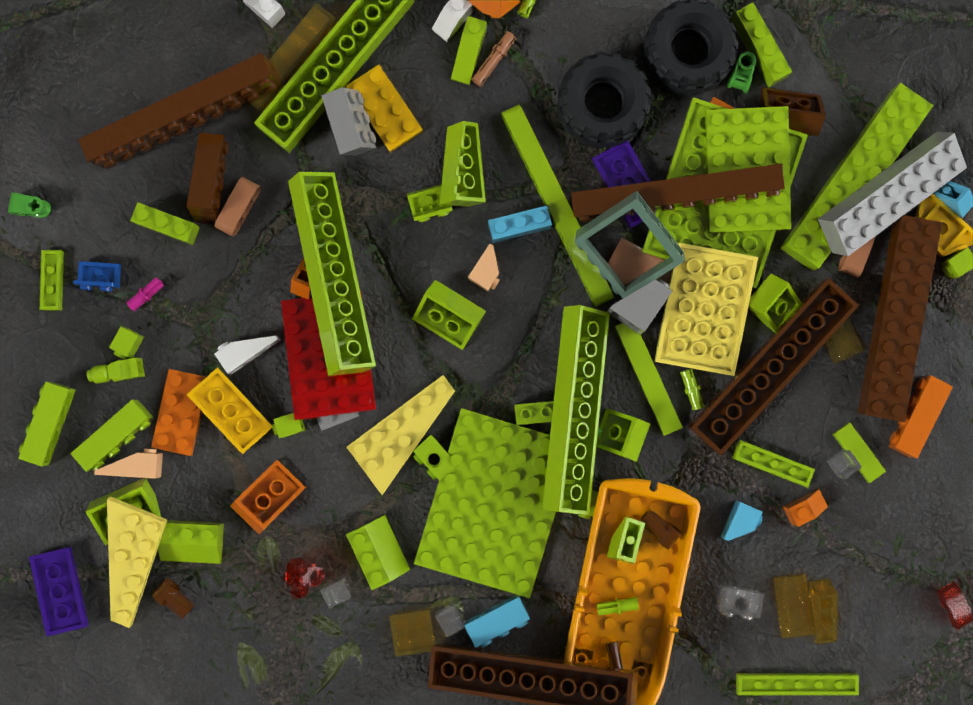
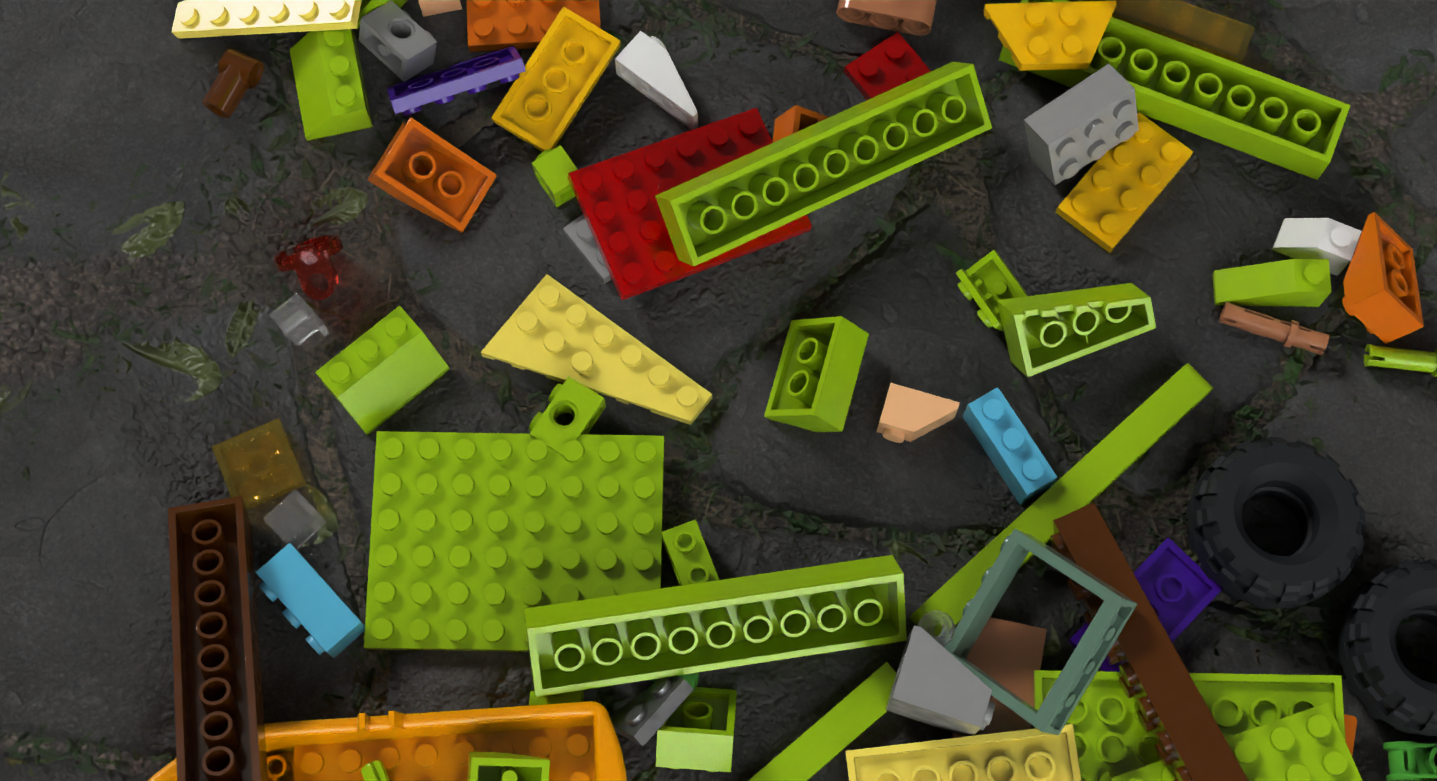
camera: 80 degrees right, 15 degrees down
none -> light grey brick [359,0,437,82]
none -> dark purple plate [386,46,526,115]
none -> flat silver wing [610,676,694,746]
none -> red plate [844,32,931,100]
none -> clear plate [918,610,955,647]
none -> yellow wing [983,1,1116,71]

